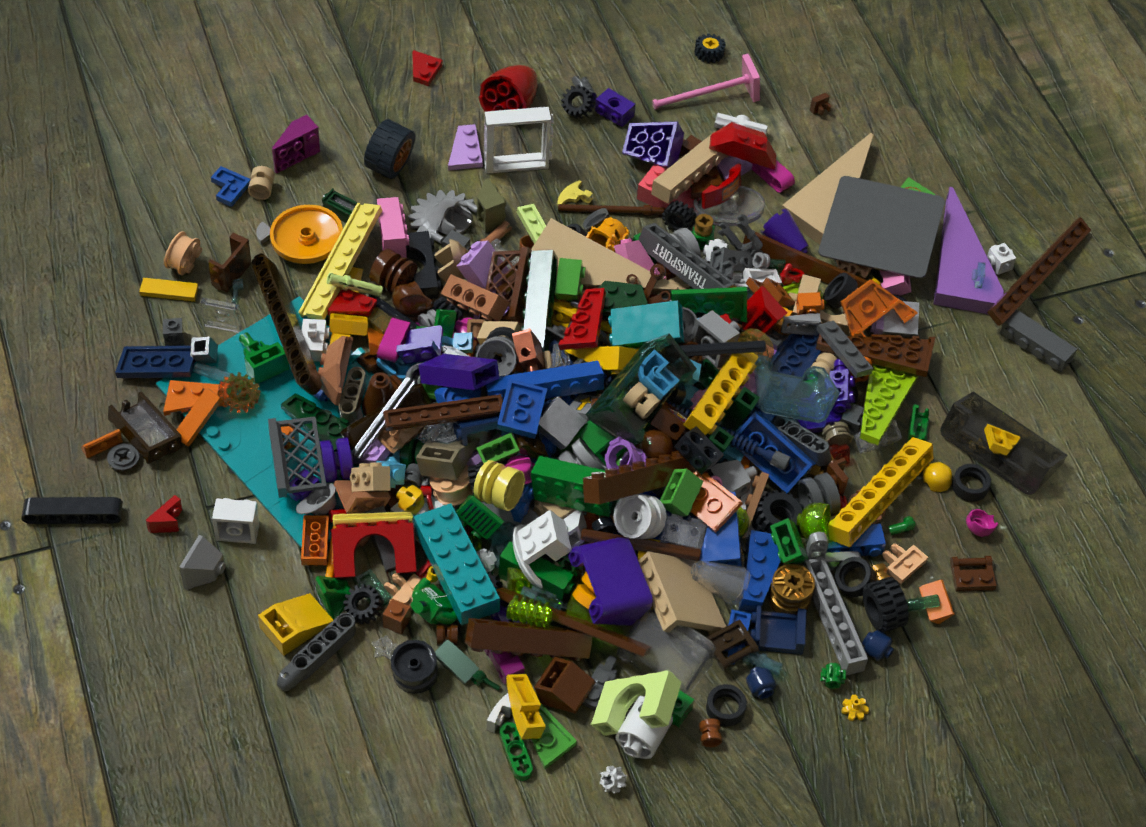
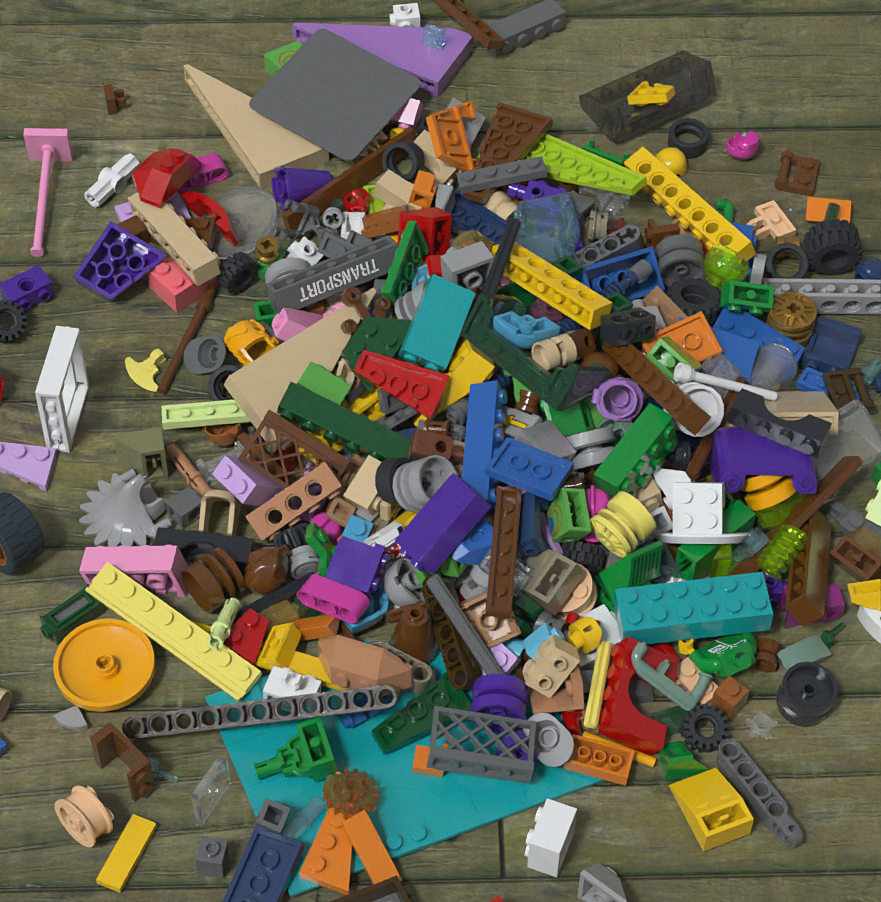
camera: 70 degrees left, 0 degrees up
none -> reddish brown bush [423,418,453,437]
none -> sand green piece [631,642,713,711]
none -> white piece [673,363,777,401]
none -> black arch [728,388,832,458]

